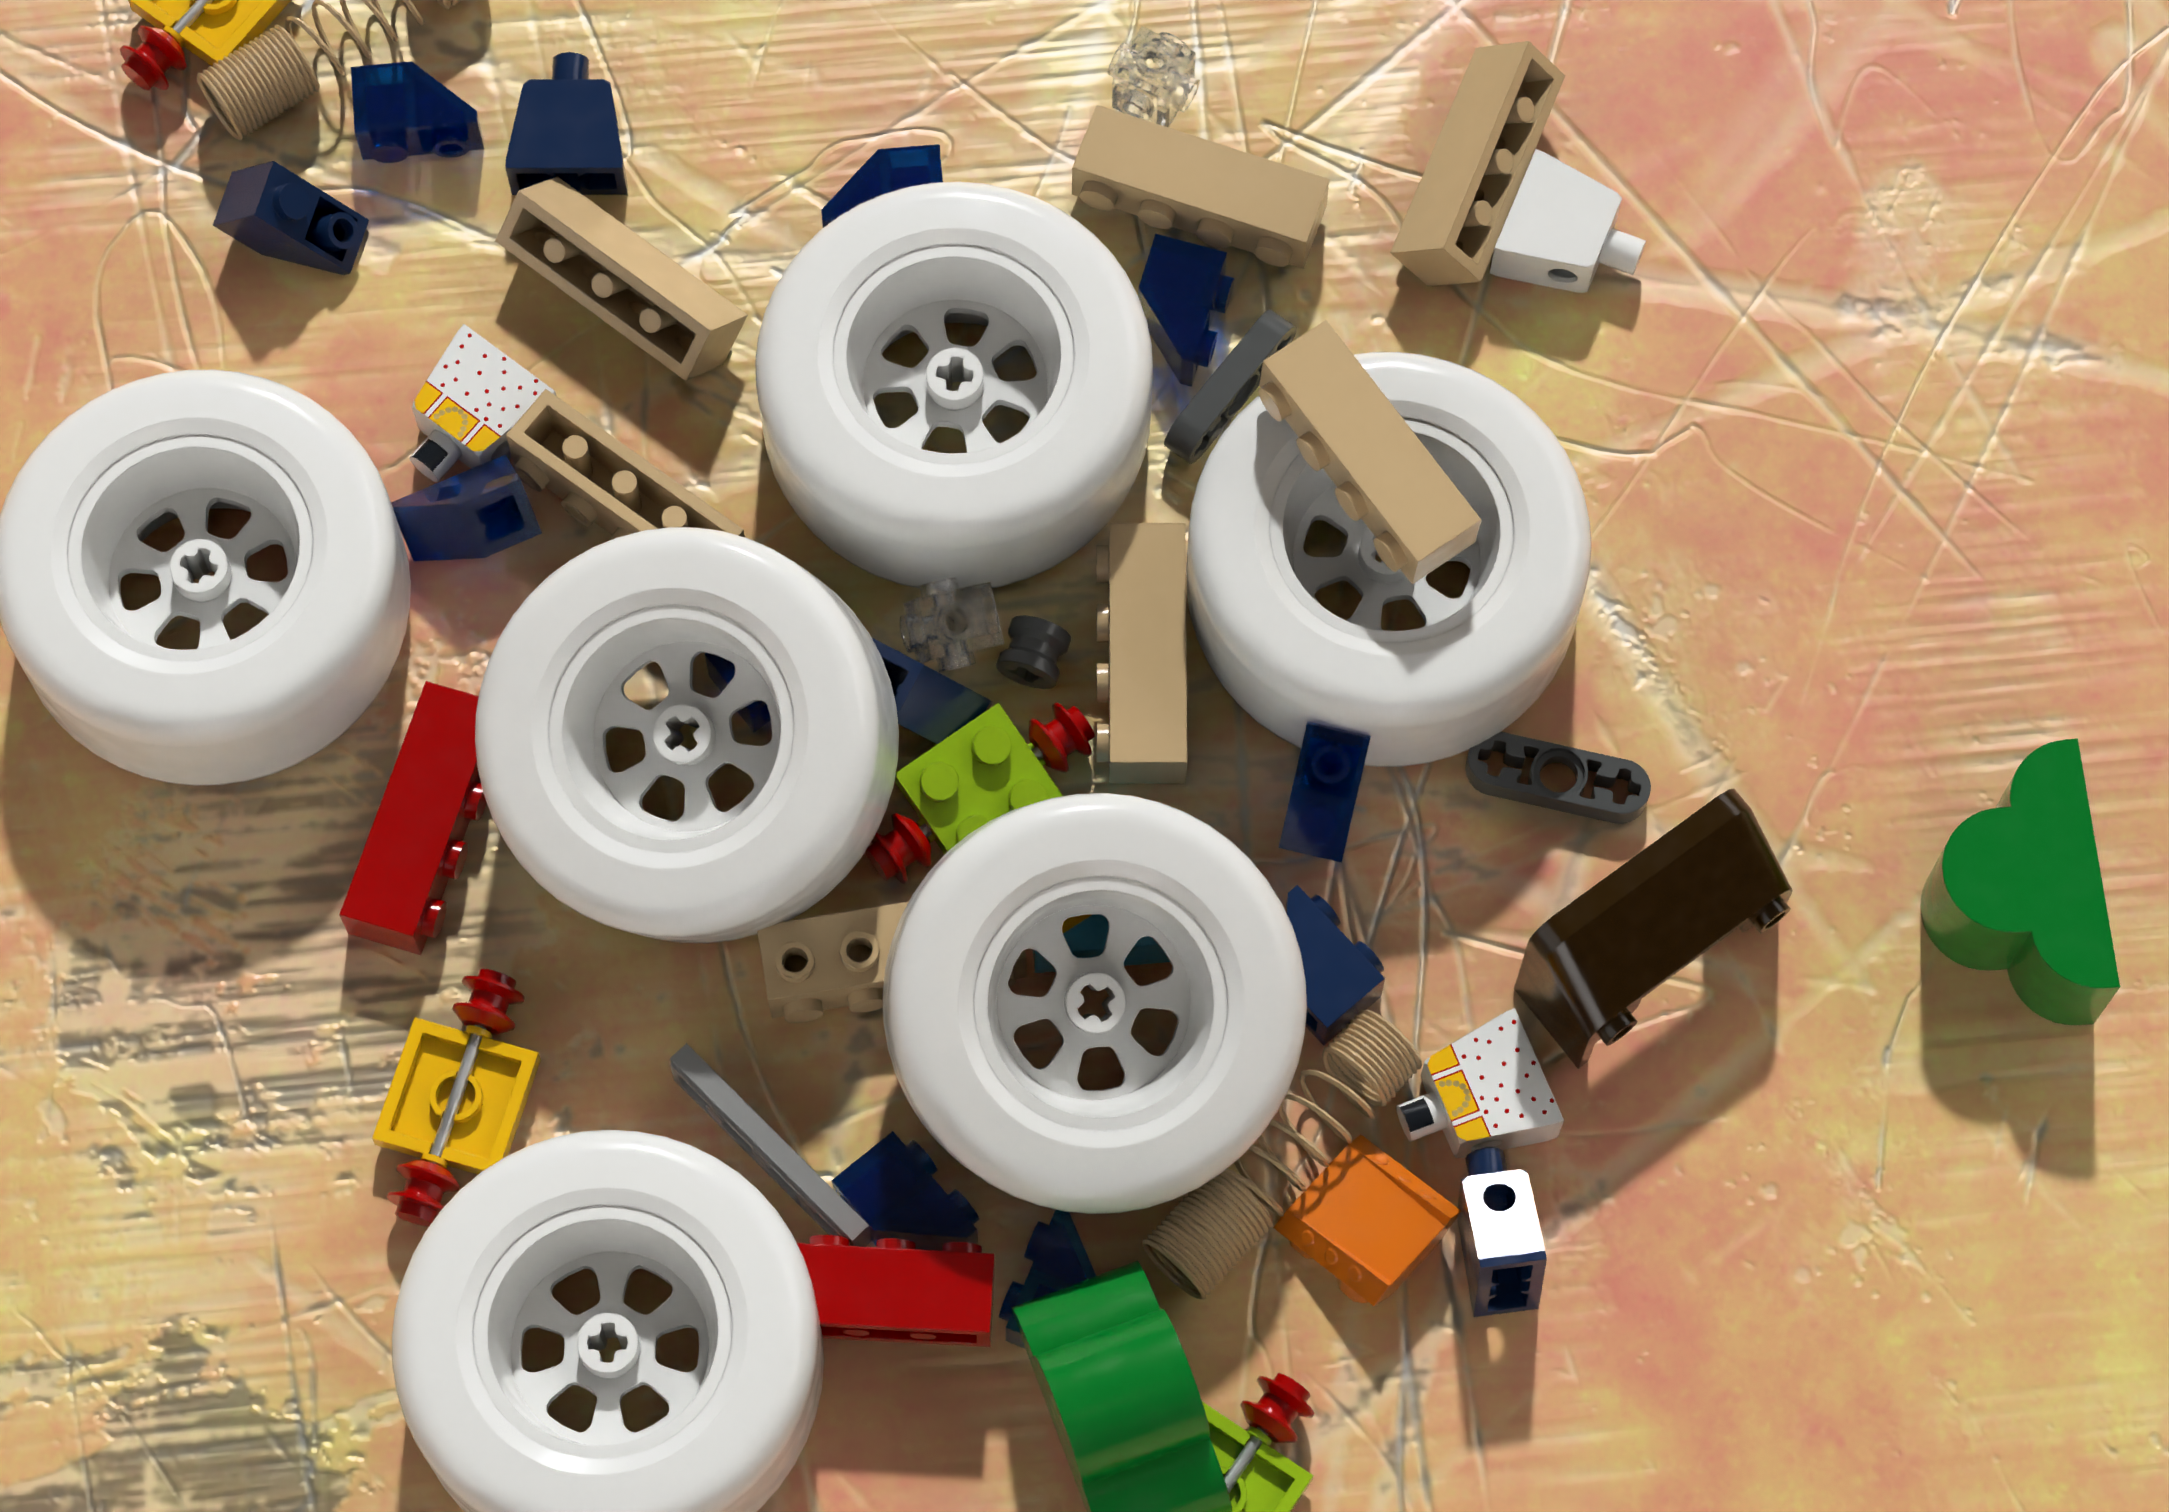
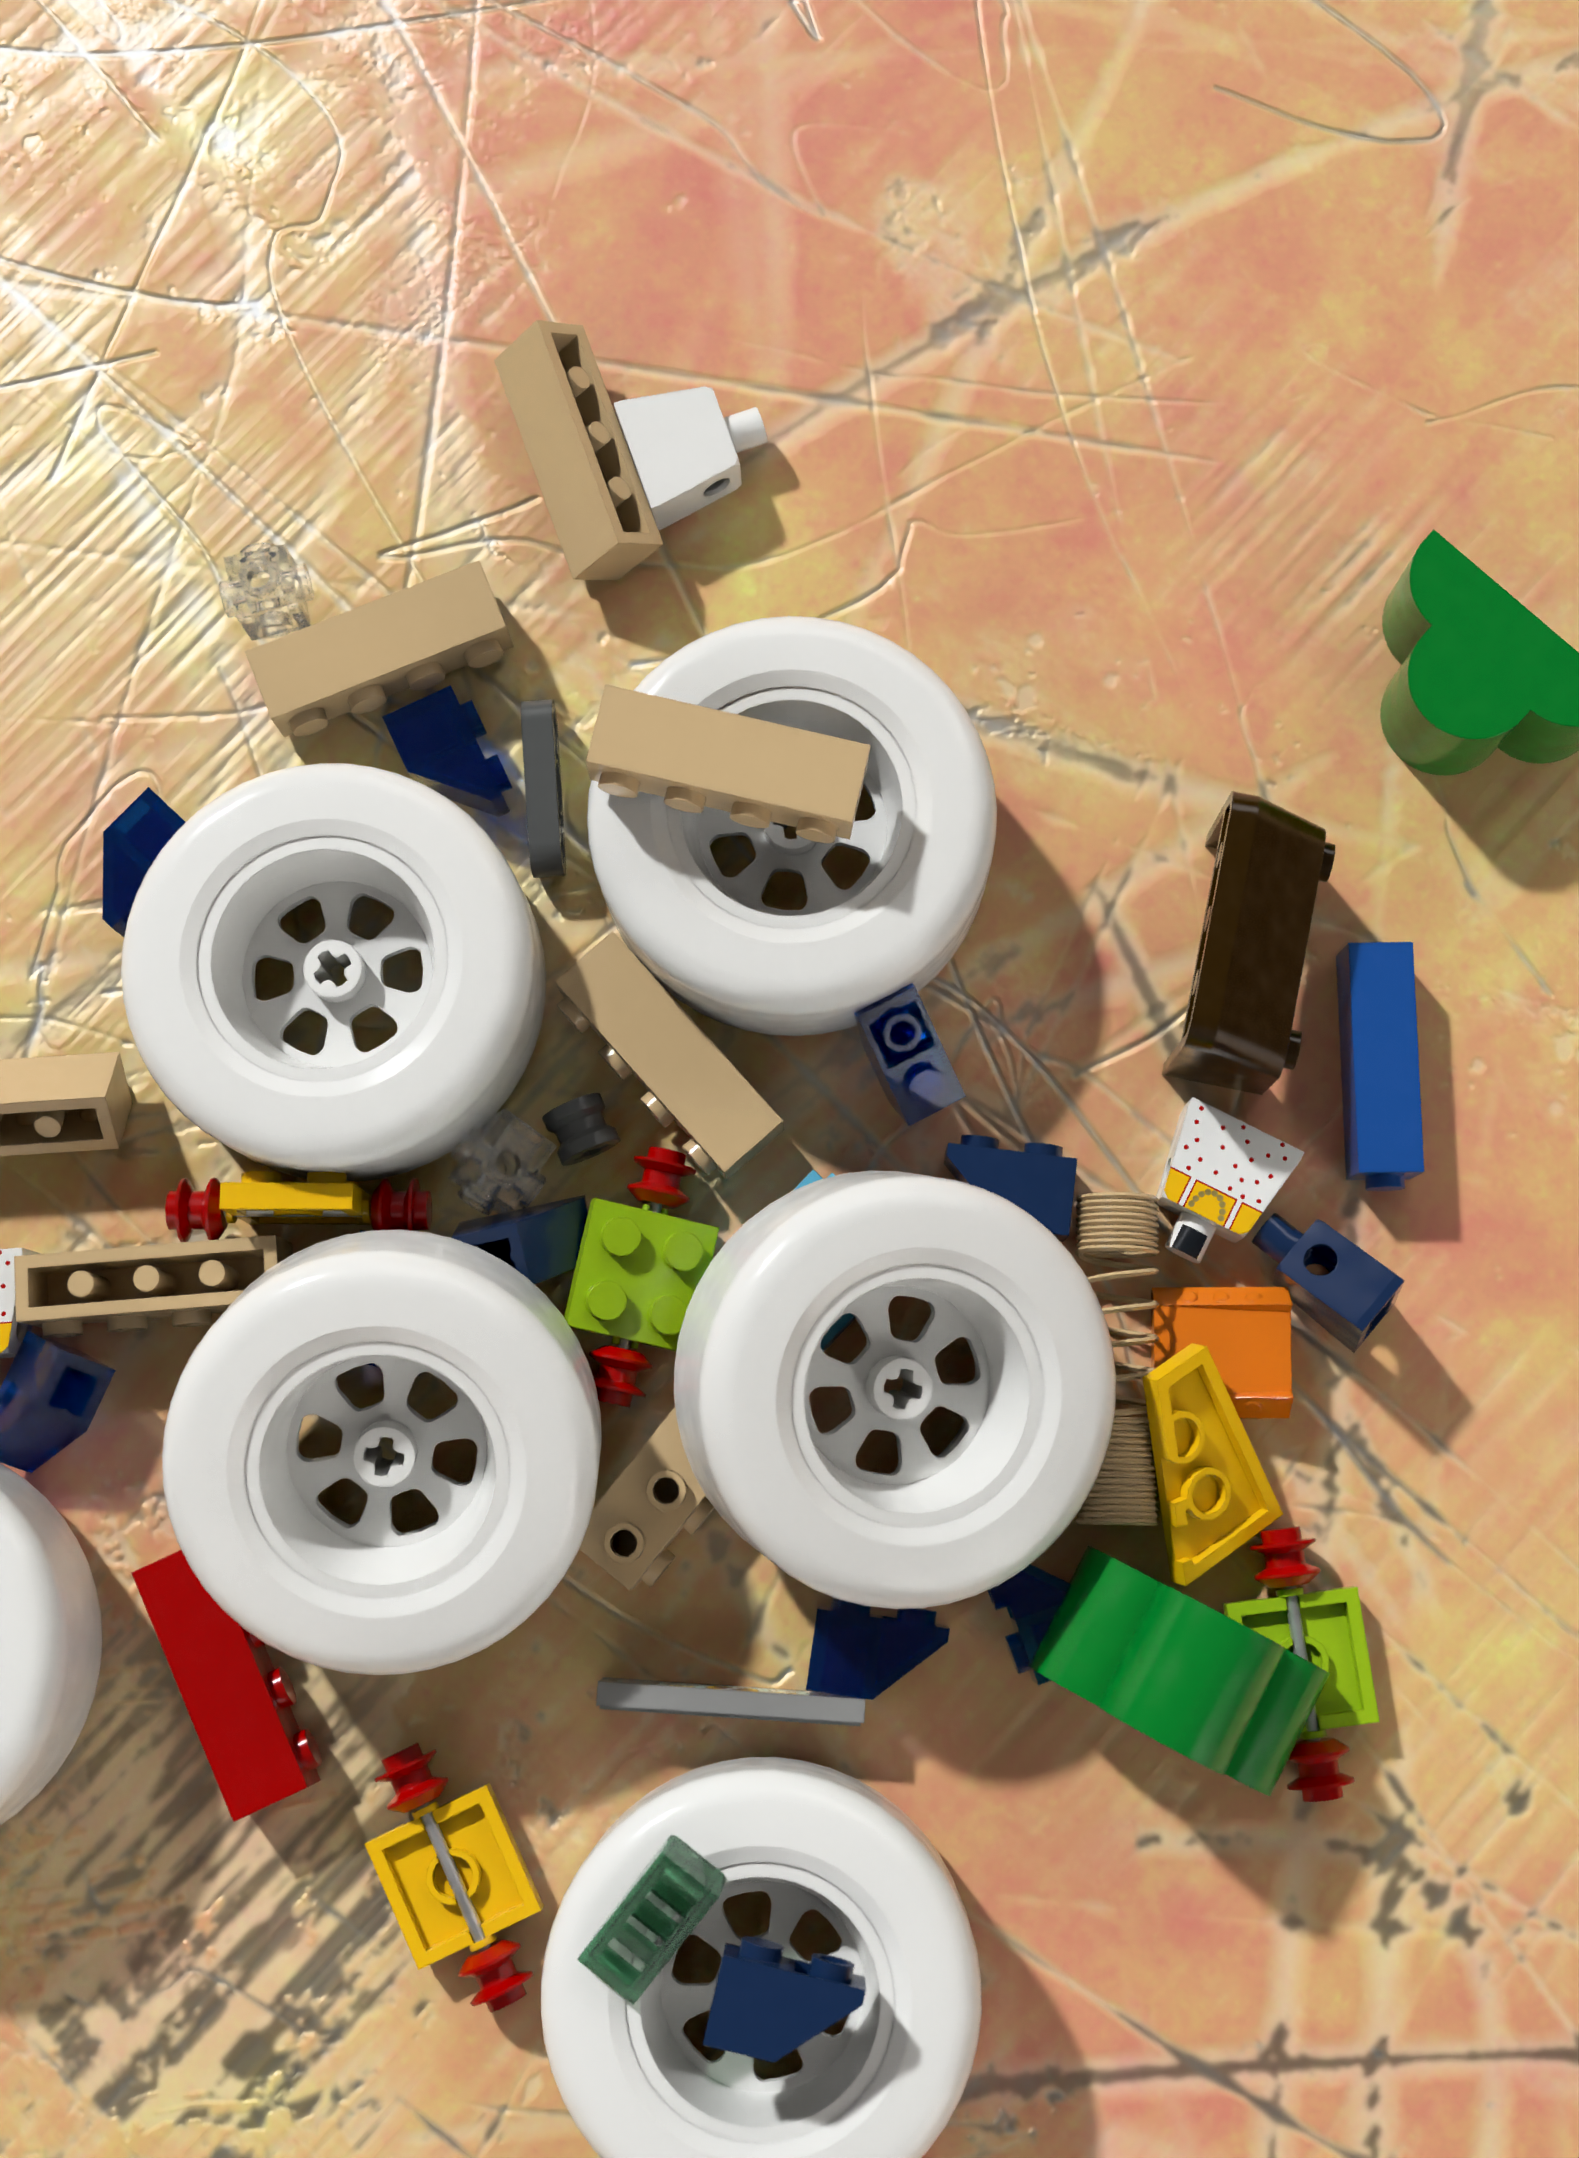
camera: 35 degrees left, 10 degrees up
red brick [797,1235,995,1347] -> none
dark grey beam [1466,732,1651,824] -> none
none -> plate [165,1171,432,1242]
none -> clear green slope [577,1835,726,2005]
none -> dark blue slope [703,1936,866,2063]
none -> yellow wing [1142,1343,1283,1586]
none -> blue brick [1336,942,1424,1191]

